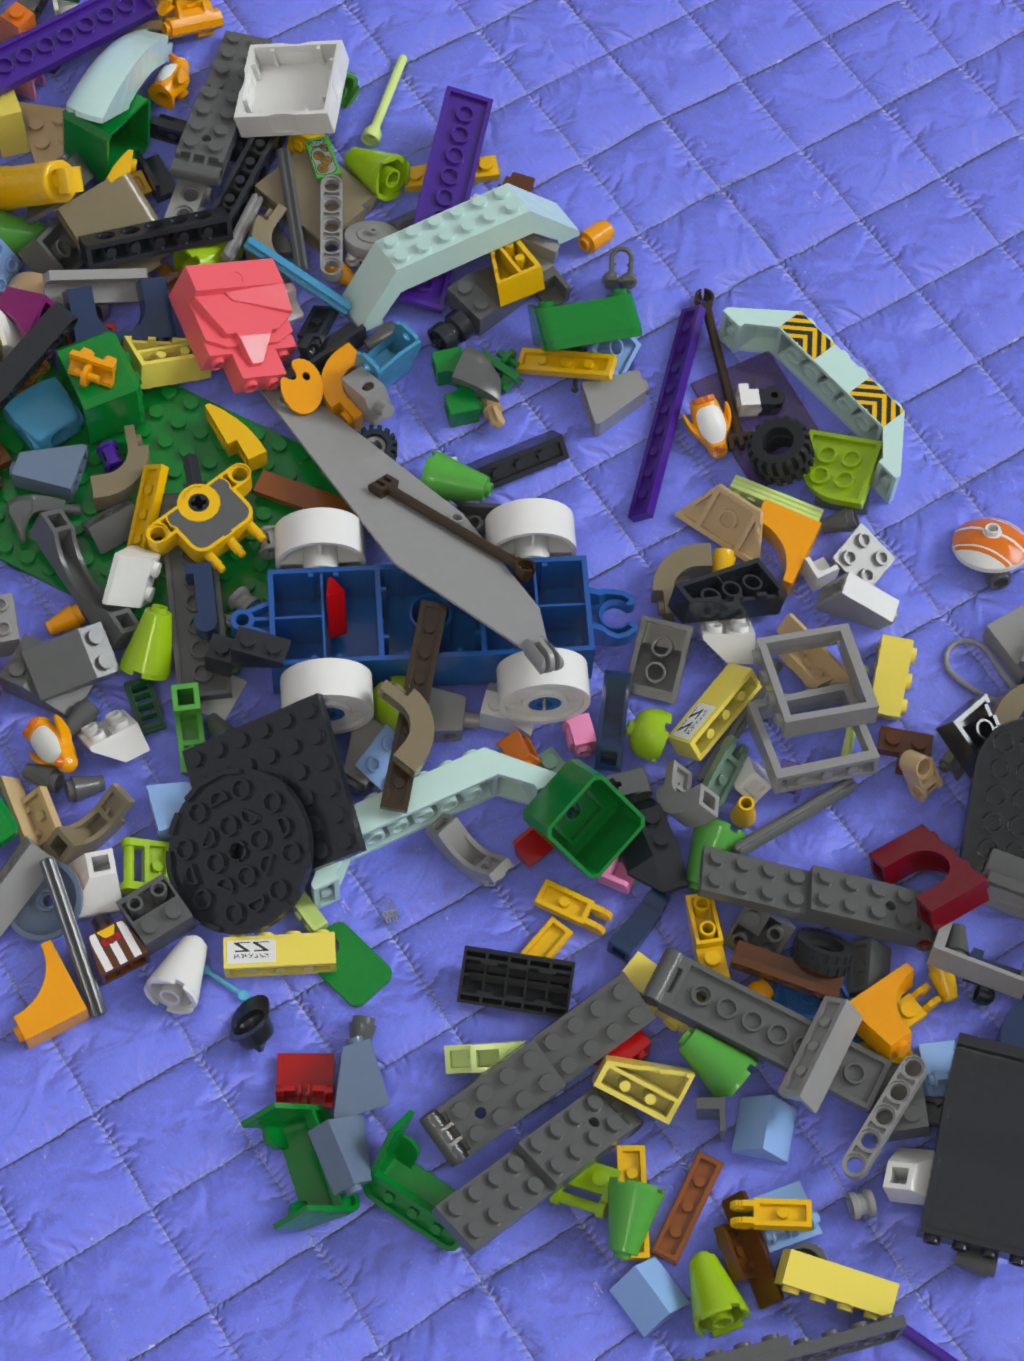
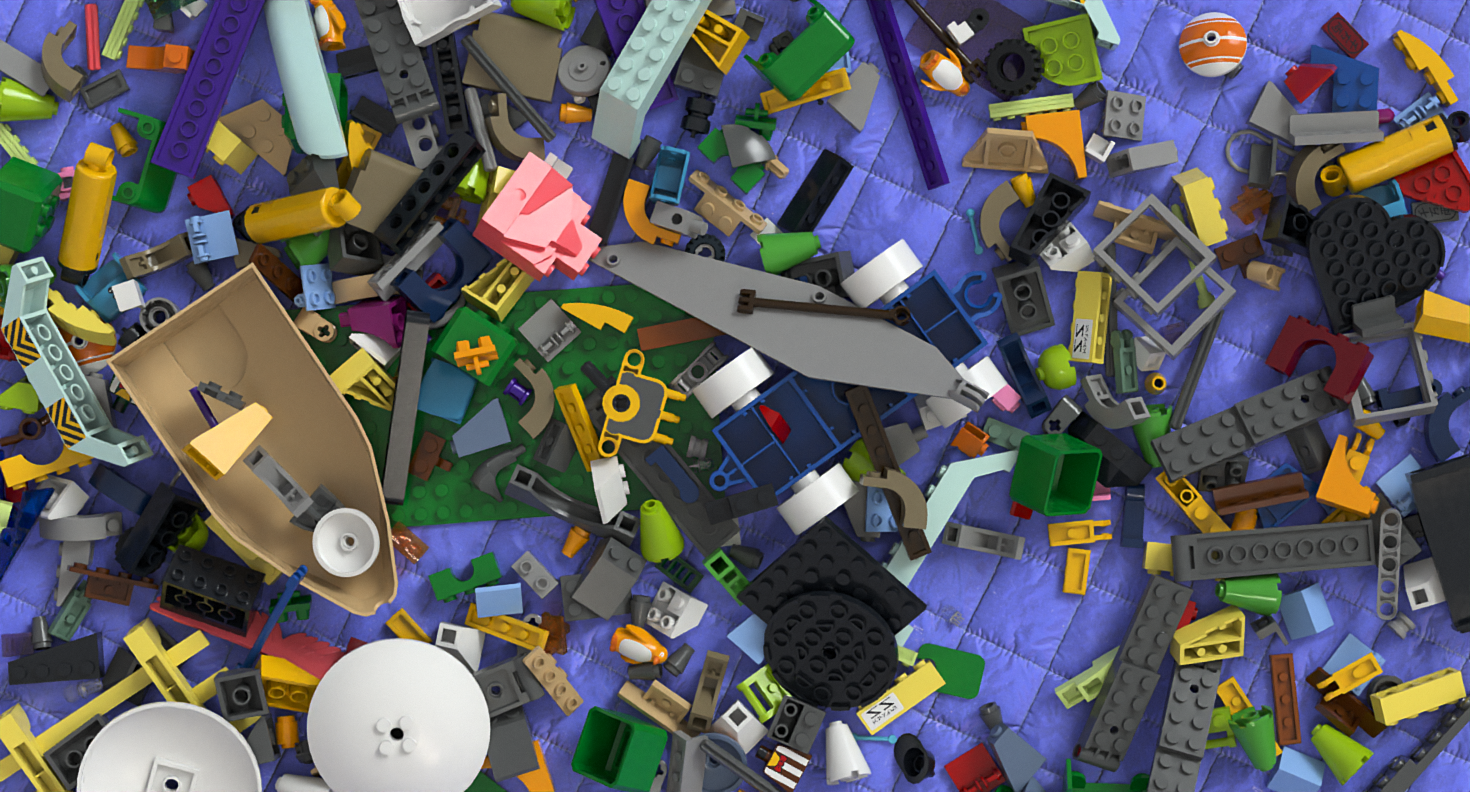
camera: 25 degrees left, 25 degrees up
dark azure axle [243,236,352,315] -> none
light orange piece [280,358,323,415] -> none
black hinge [297,305,339,360] -> none
tile [305,135,341,184] -> none
light grey beam [320,175,343,282] -> none
black piece [457,945,576,1017] -> none
light grey panel [777,996,863,1113] -> none
black tyre [790,928,855,977] -> none
none -> light grey hinge [518,299,581,362]
none -> tan bracket [688,169,767,237]
none -> medium azure hinge [966,209,983,255]
none -> clear orange hips [1230,185,1274,225]
none -> dark grey panel [1247,138,1278,190]

